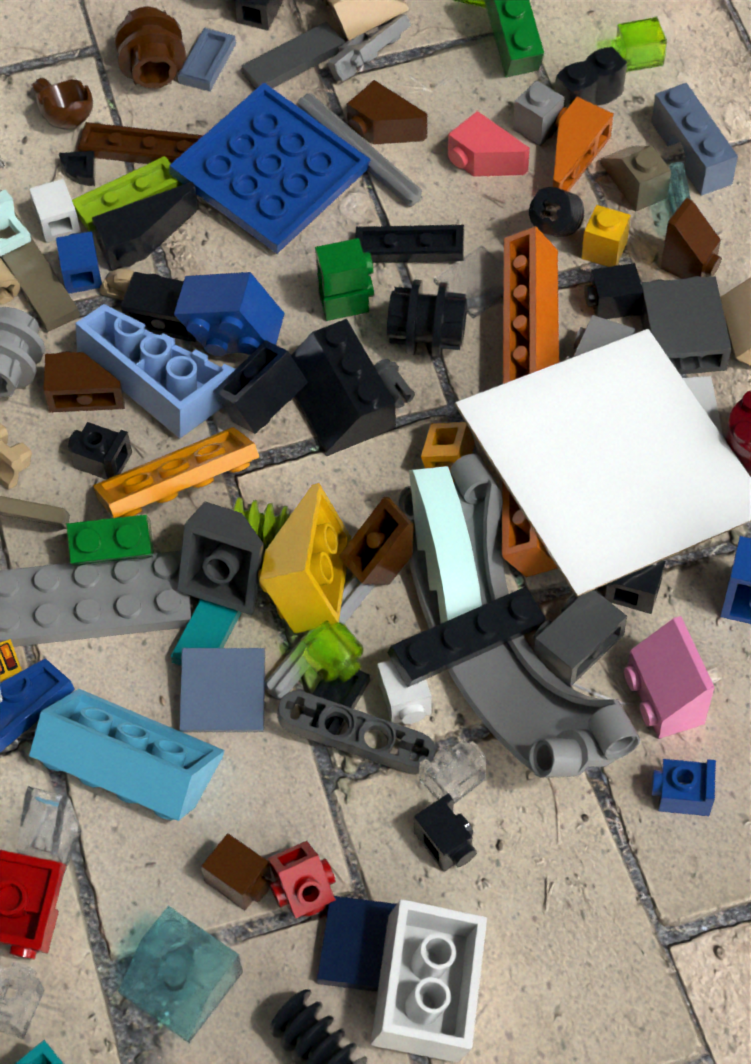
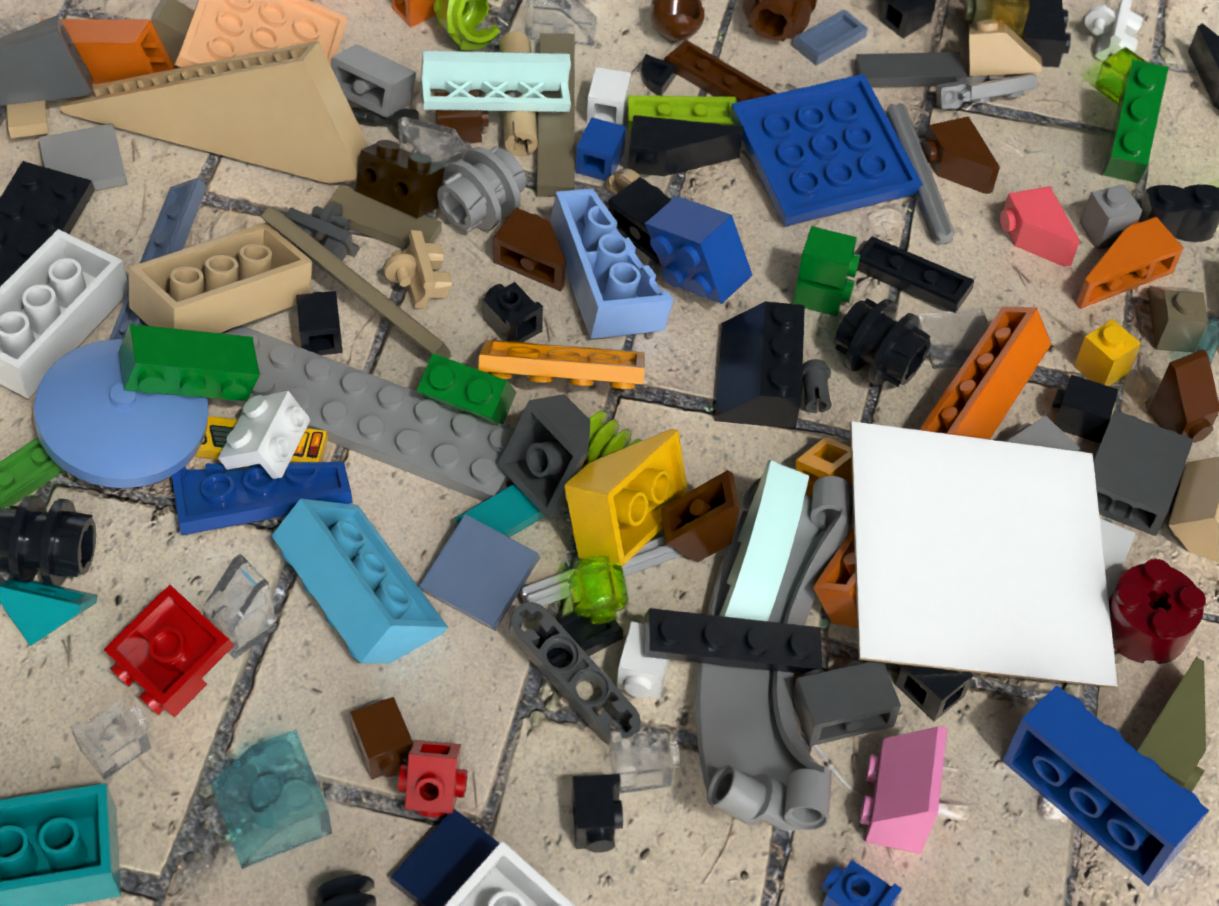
camera: 25 degrees right, 5 degrees down
black brick [213,340,308,434] -> none
black piece [529,187,585,237] -> none

